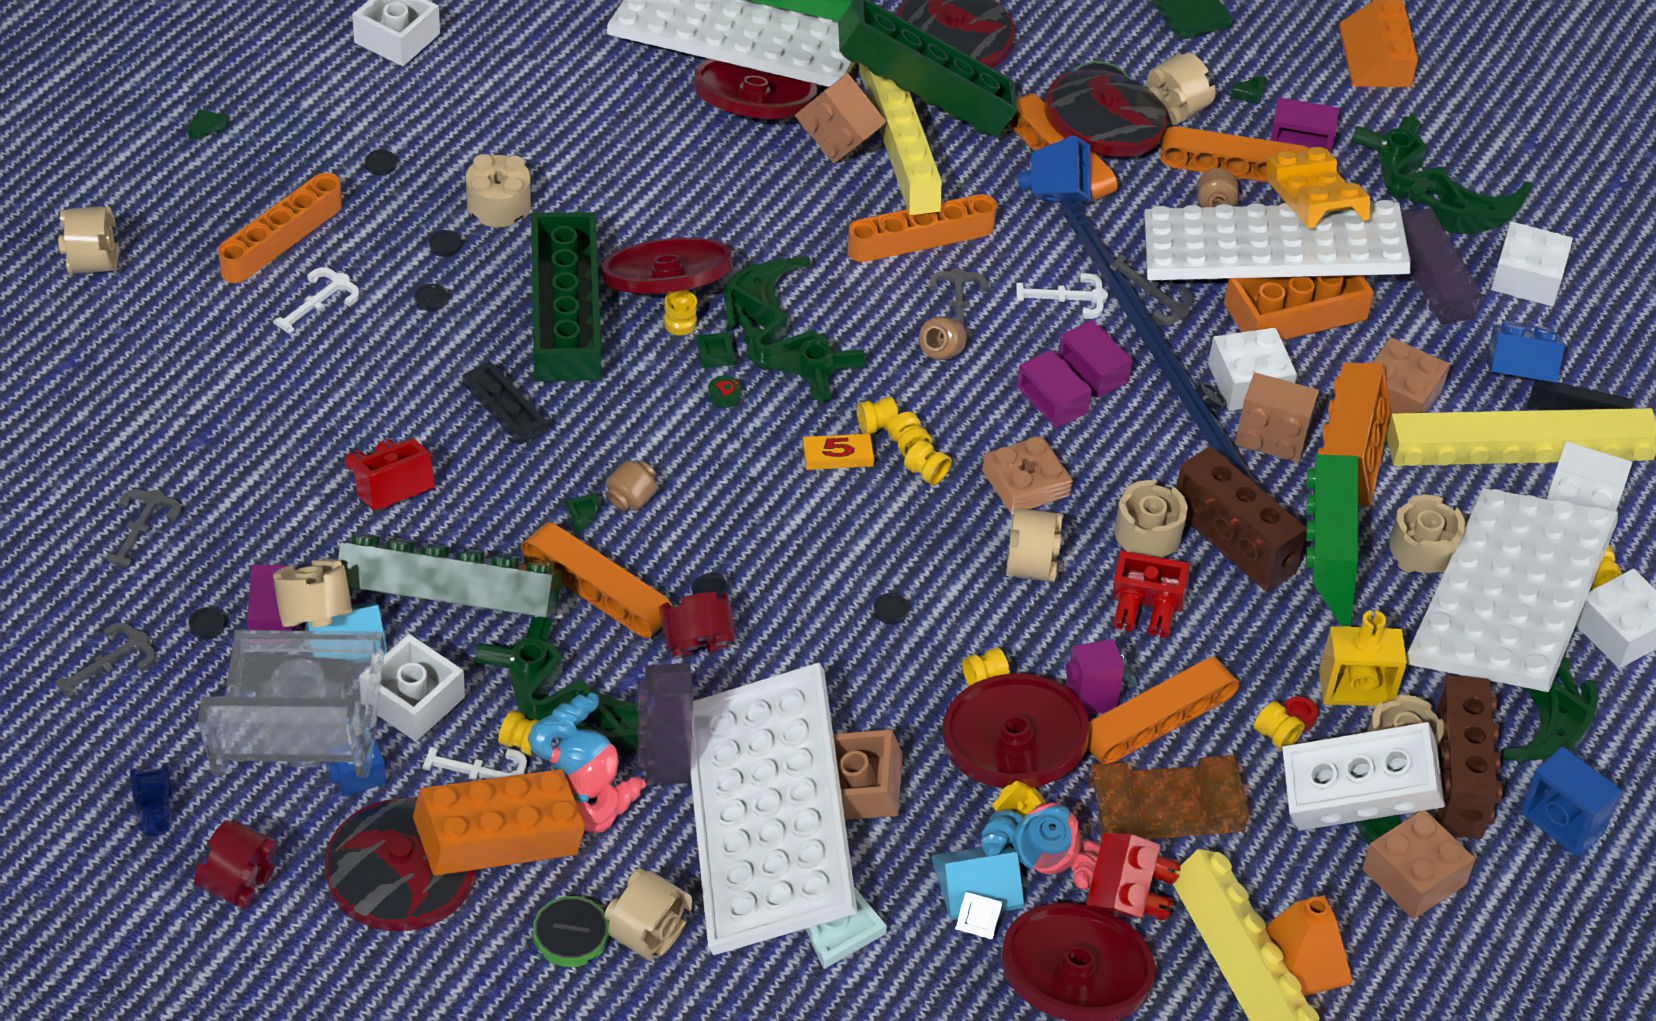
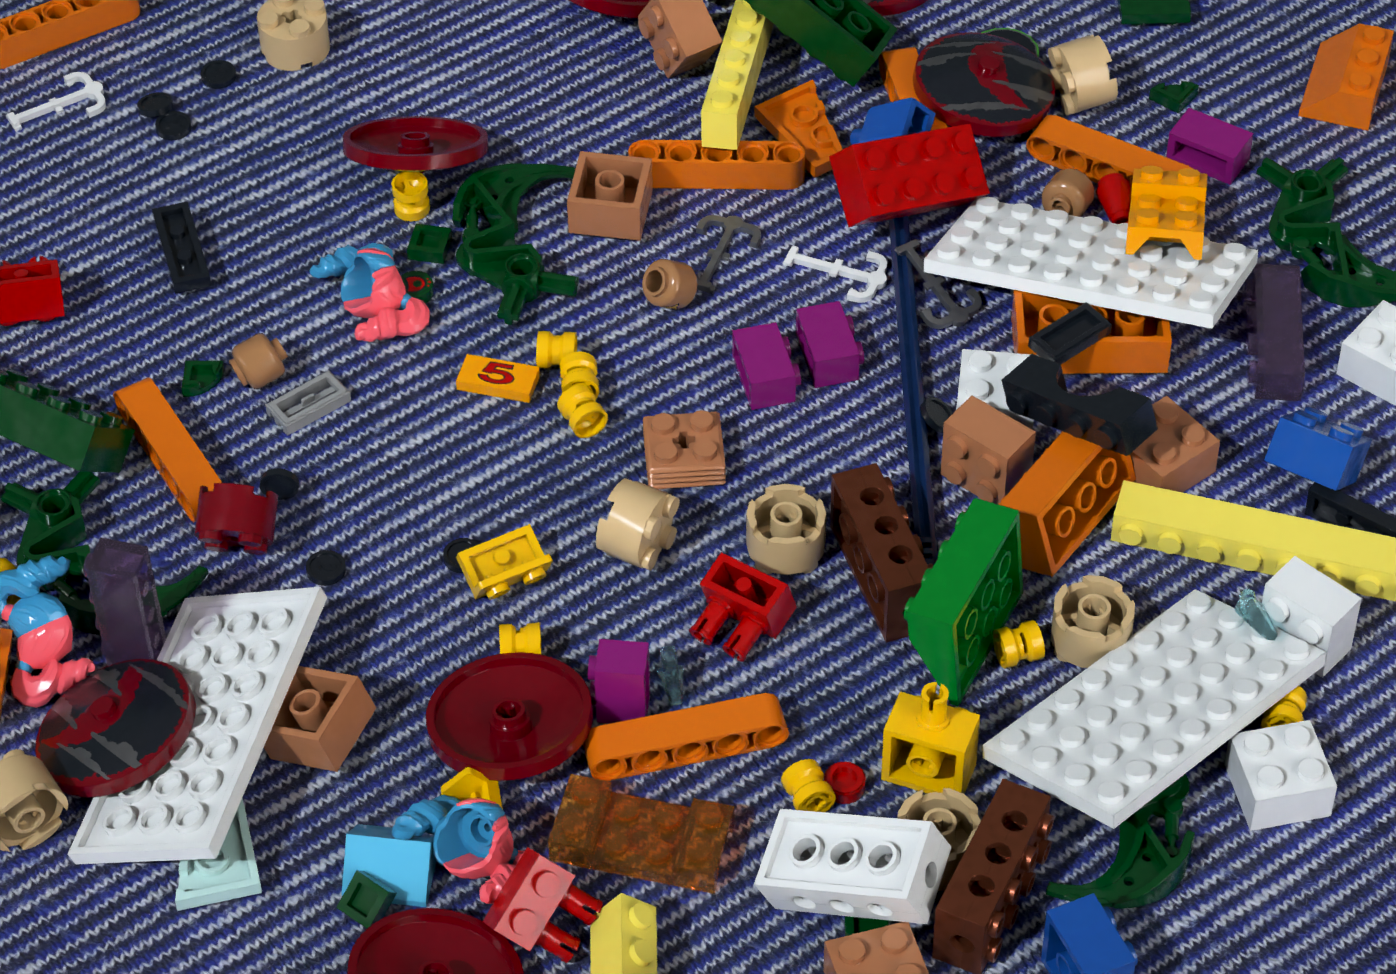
camera: 25 degrees right, 0 degrees up
dark green brick [531,212,601,381] -> none
none -> dish [35,659,196,797]
none -> black piece [137,92,173,117]
none -> light grey tile [265,370,351,436]
none -> black piece [306,550,346,586]
none -> hair [309,243,430,342]
none -> yellow bracket [456,524,553,600]
none -> nougat brick [567,151,653,241]
none -> orange wing [754,79,843,178]
none -> red brick [829,124,990,227]
none -> yellow wheel [992,620,1045,669]
none -> black arch [1001,354,1158,456]
none -> black tile [1028,302,1112,364]
none -> red cone [1096,173,1132,224]
none -> clear light blue bar [1234,589,1278,640]

